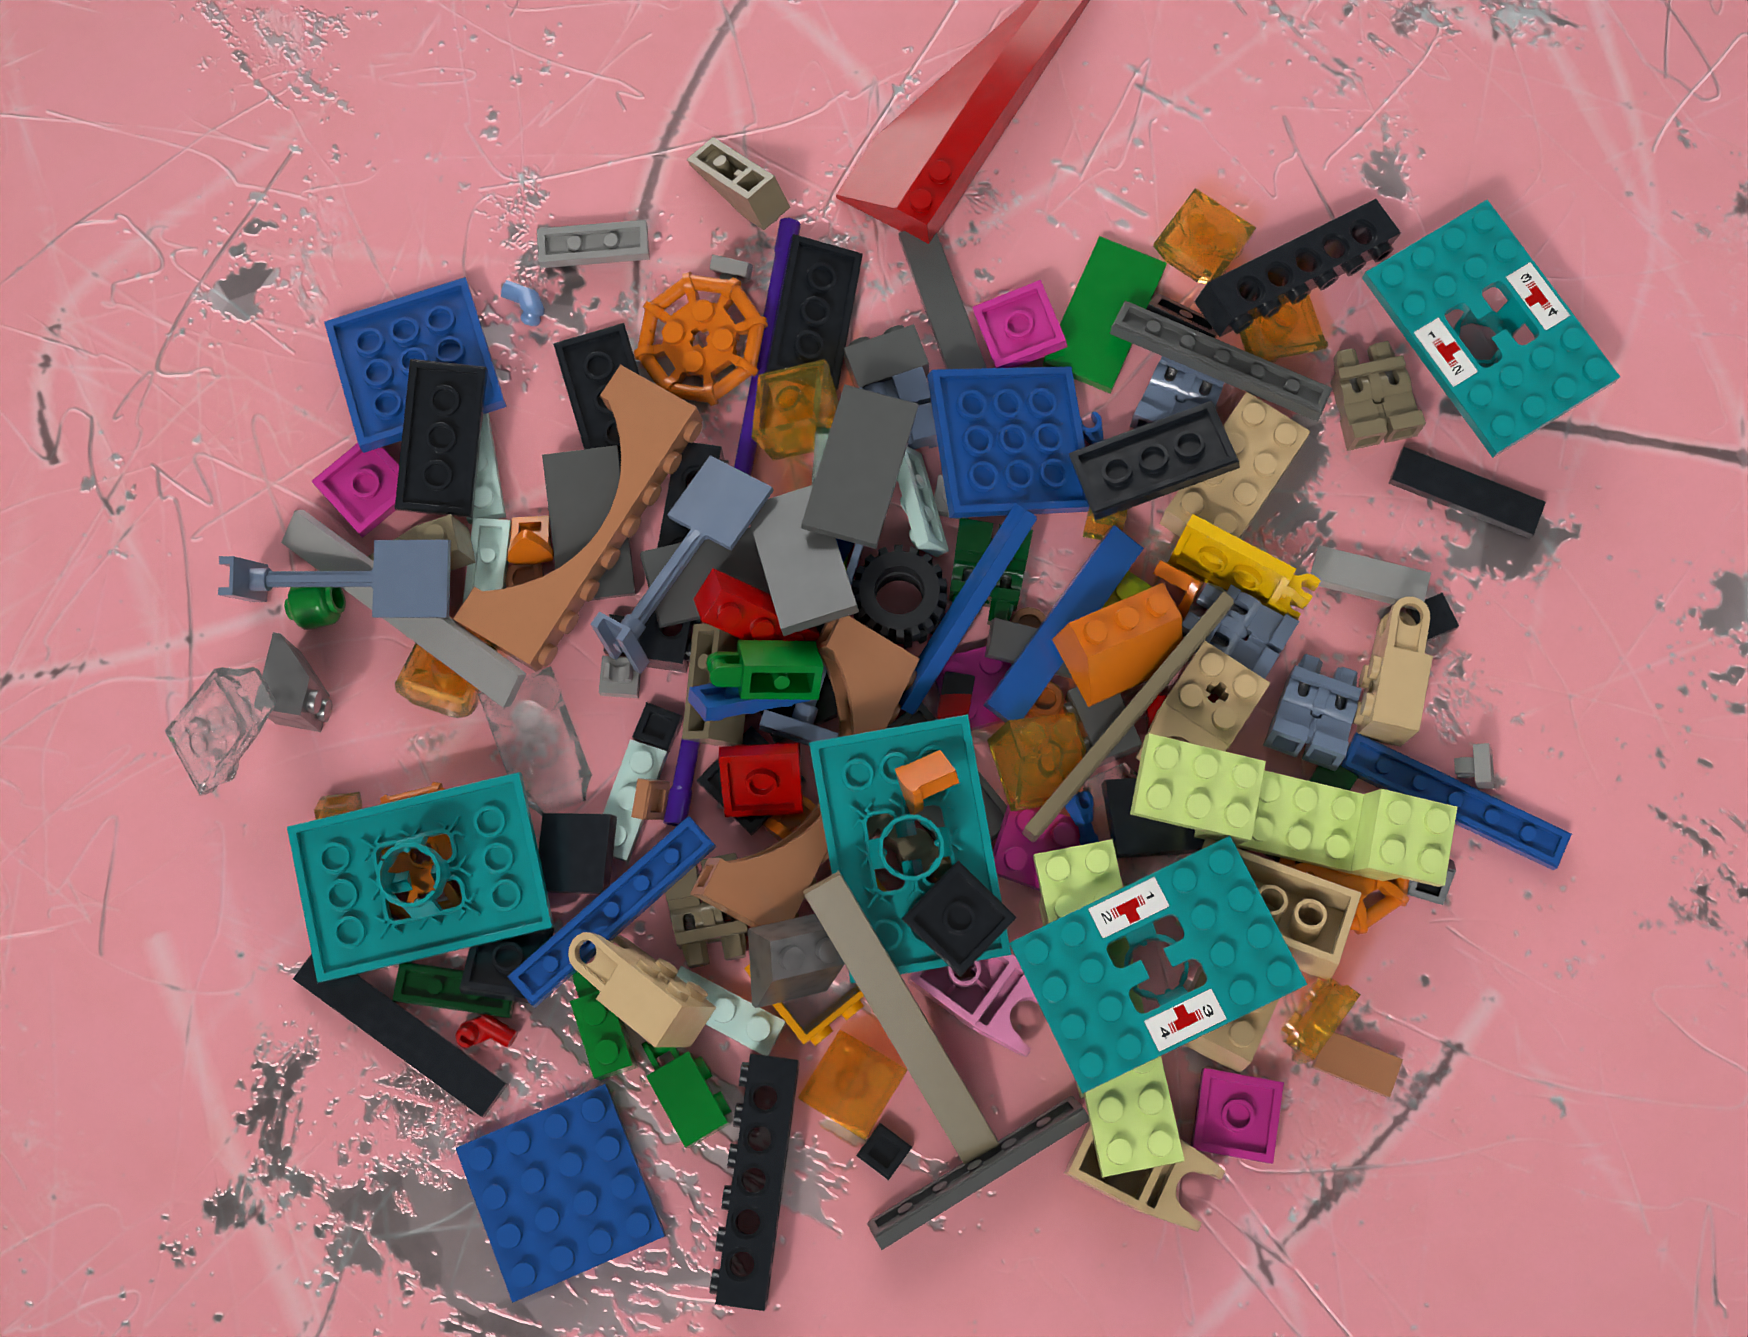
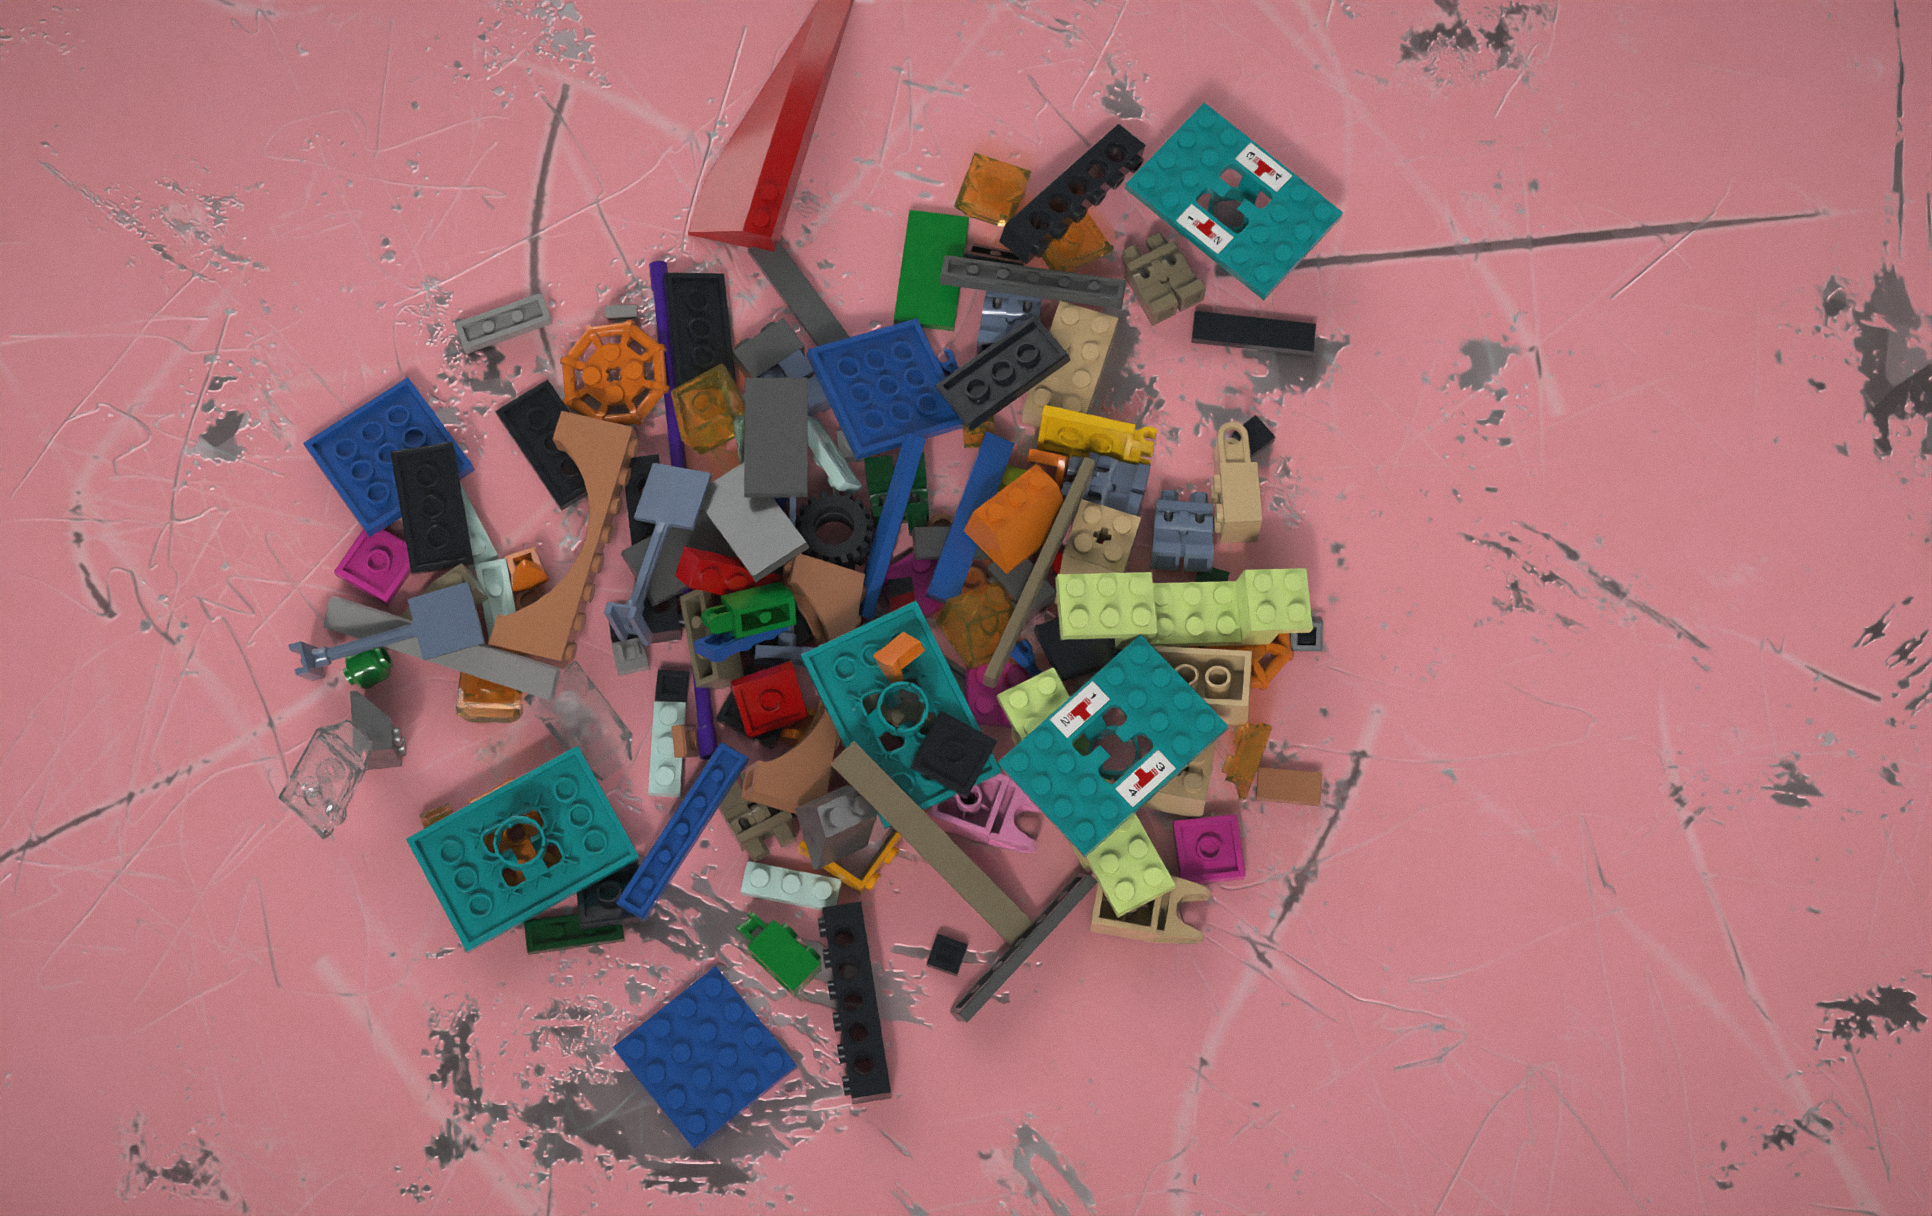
camera: 20 degrees left, 5 degrees down
black tile [293,954,508,1118] -> none
red arm [455,1014,518,1049] -> none
medium blue arm [501,280,545,326] -> none
black tile [538,813,617,894] -> none
dark grey tile [542,445,636,601] -> none
tan brick [568,932,716,1047] -> none
green brick [570,971,638,1081] -> none
dark tan slope [687,137,790,230] -> none
clear yellow slope [798,1030,908,1141] -> none
dark pink plate [972,280,1068,368] -> none
light grey tile [1311,545,1431,611] -> none
blue tile [1340,732,1572,870] -> none
light grey tile [1454,743,1495,789] -> none

